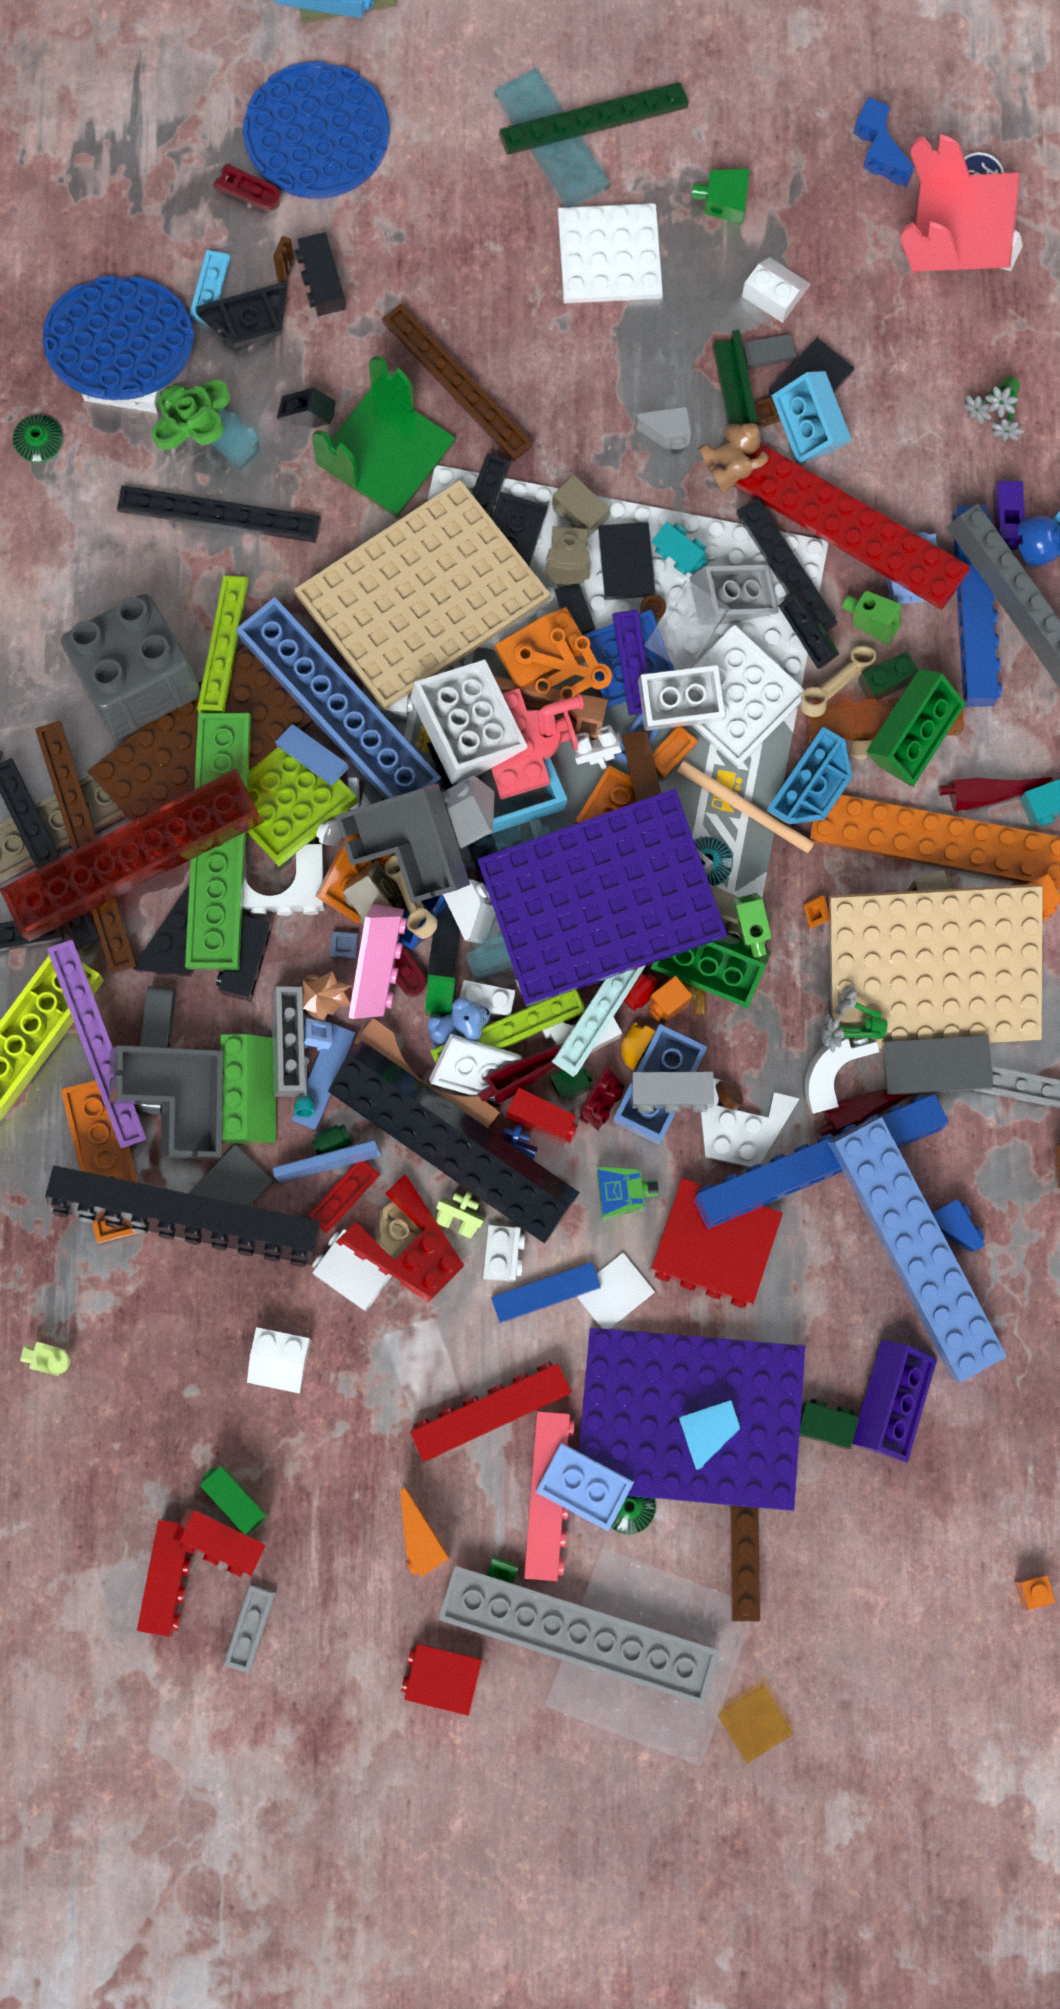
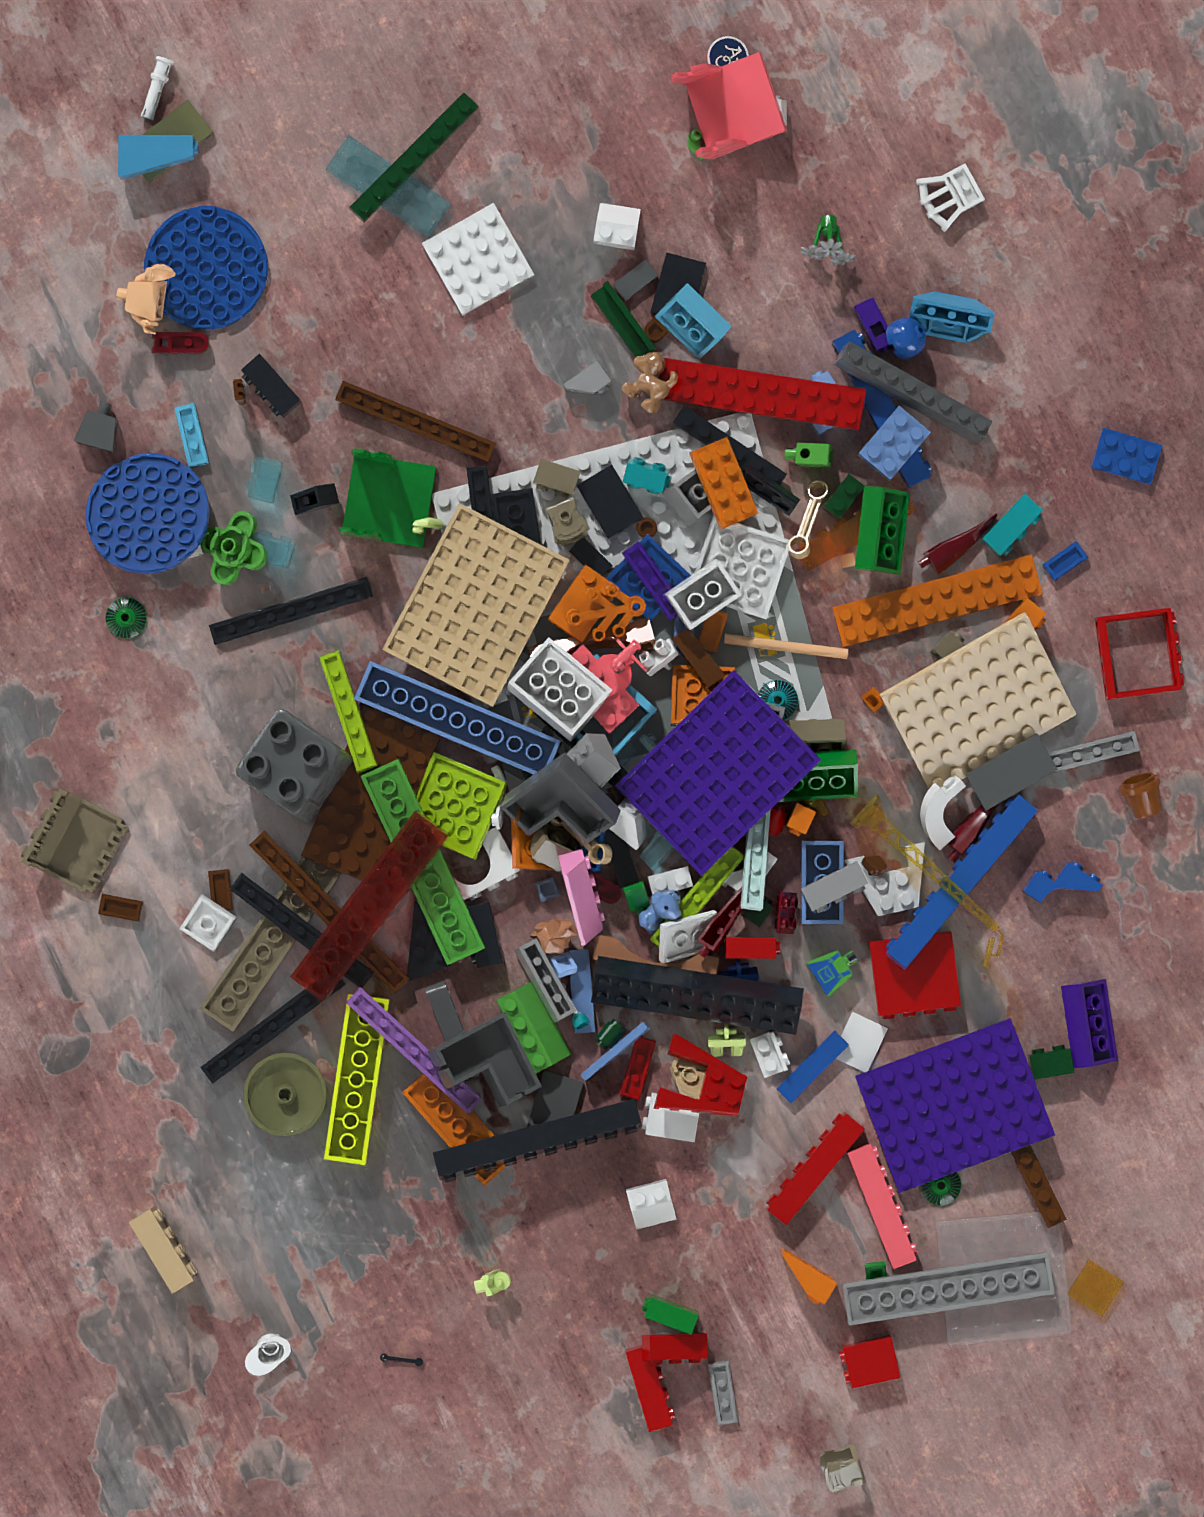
camera: 25 degrees left, 10 degrees up
black wing [195,282,287,348] -> none
medium blue tile [275,724,349,786] -> none
light blue tile [536,1443,634,1532] -> none
light orange brick [621,1022,656,1071] -> none
clear tile [645,580,730,670] -> none
medium azure slope [679,1400,740,1470] -> none
green torso [692,169,750,224] -> none
bright green torso [731,893,772,957] -> none
dark azure wedge [767,727,852,824] -> none
plant [821,984,888,1053] -> none
medium blue brick [828,1117,1007,1383] -> none
blue arch [853,97,914,187] -> none
none -> dark grey torso [74,401,118,453]
none -> light nougat torso [116,264,176,334]
none -> clear light blue brick [245,456,283,504]
none -> yellowish green arm [412,517,443,534]
none -> bright green arm [688,129,704,161]
none -> orange plate [689,437,759,530]
none -> dark tan piece [820,1444,866,1494]
none -> clear yellow piece [851,794,1004,970]
none -> medium blue brick [857,406,931,482]

